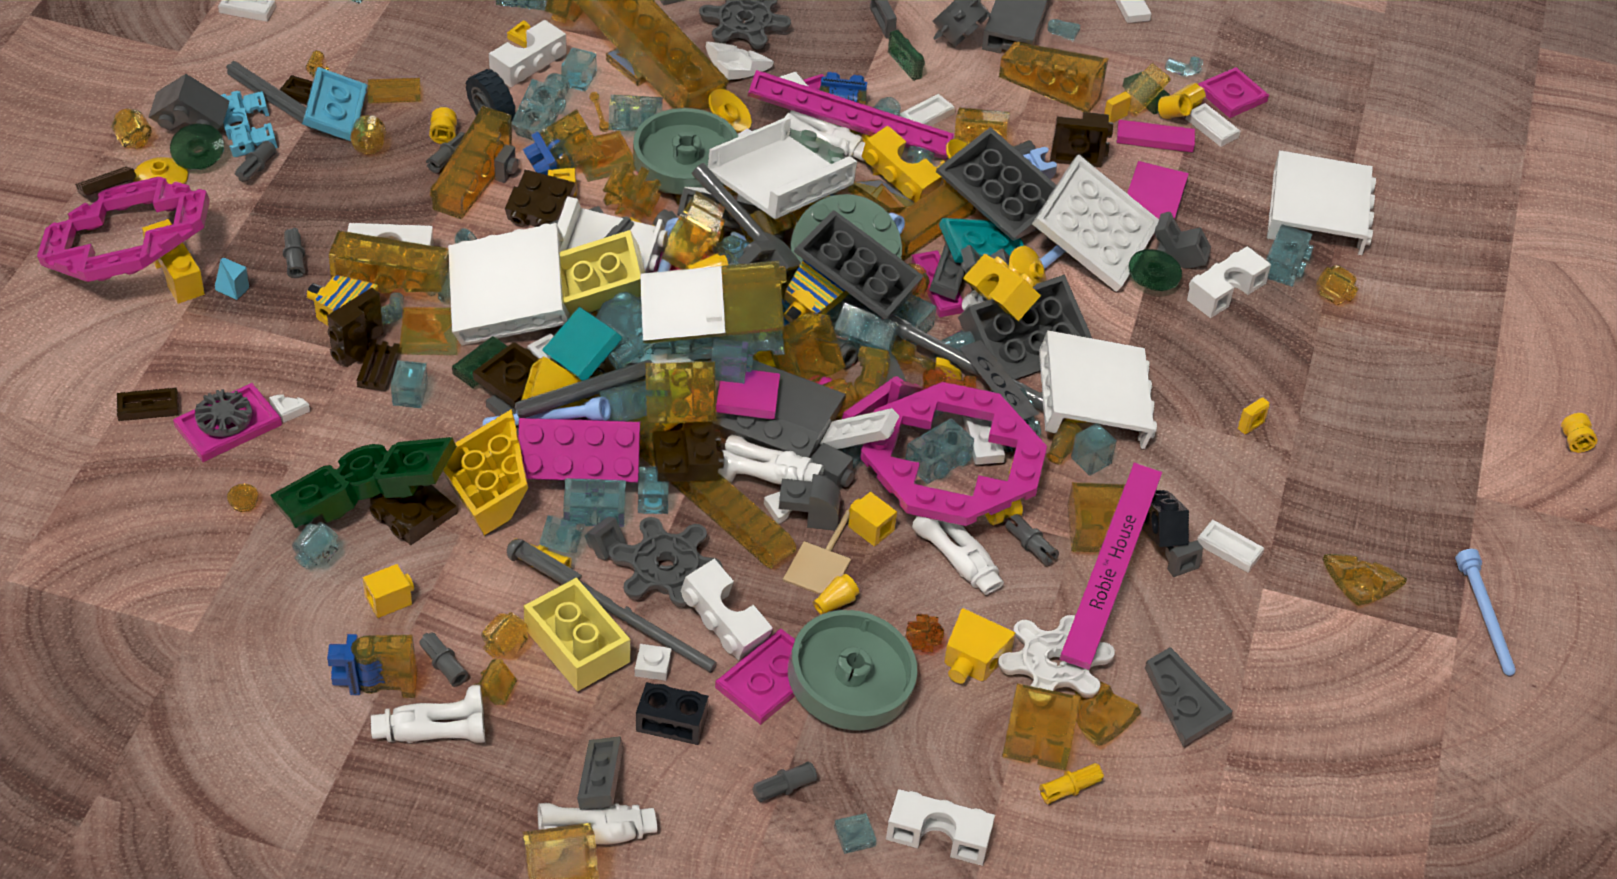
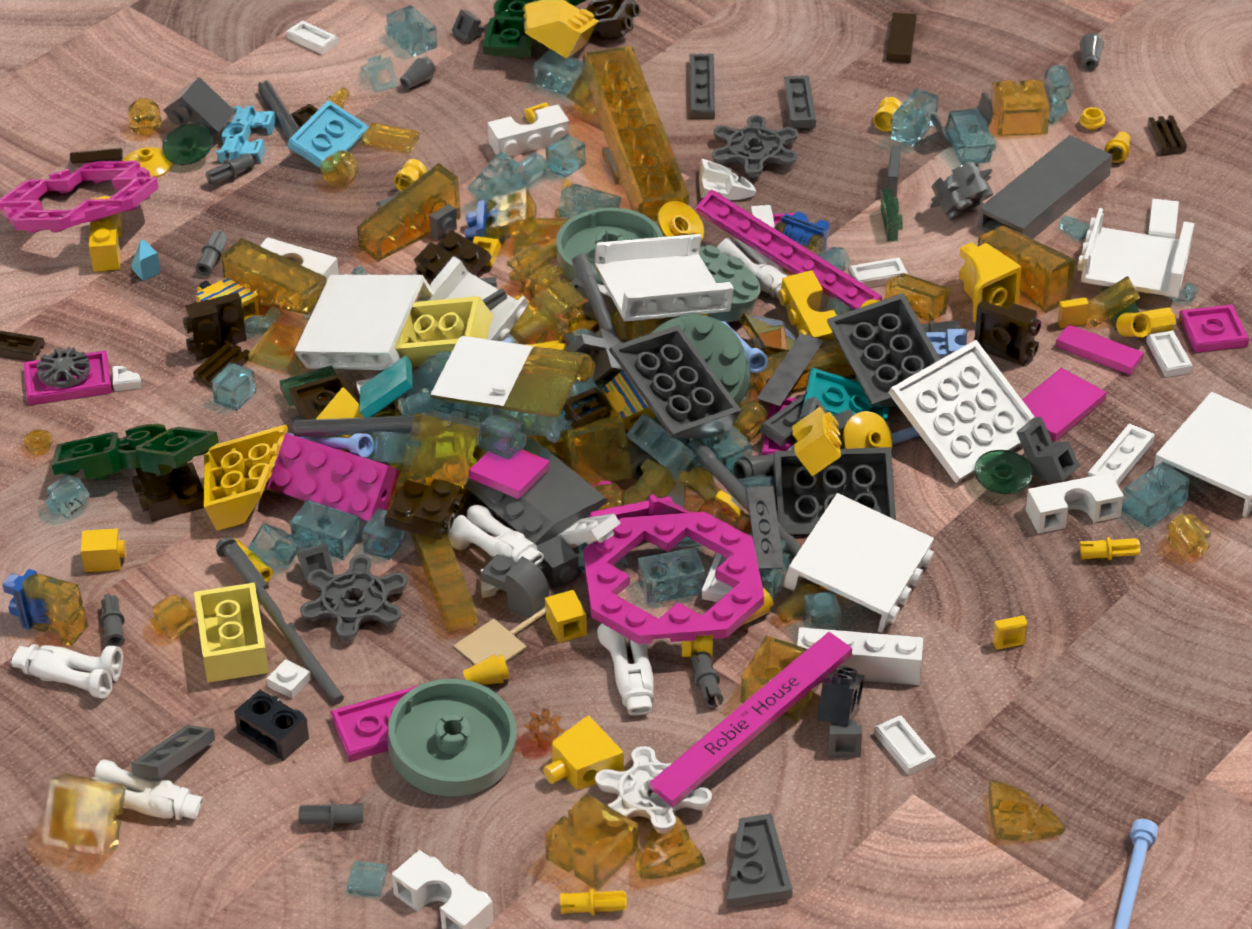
camera: 30 degrees right, 5 degrees down
black wheel [465,69,516,130] -> none
clear yellow tile [474,659,517,705] -> none
white arch [680,558,773,661] -> none
none -> clear light blue bracket [360,55,398,92]
none -> dark grey cone [399,56,436,90]
none -> dark brown tile [557,387,613,430]
none -> dark grey cone [734,454,774,484]
none -> flat silver sticker [757,334,824,406]
none -> white brick [796,627,923,686]
none -> yellow hips [959,242,1021,324]
none -> white panel [1077,208,1194,298]
none -> yellow axle [1079,537,1140,560]
none -> white plate [1088,423,1155,485]

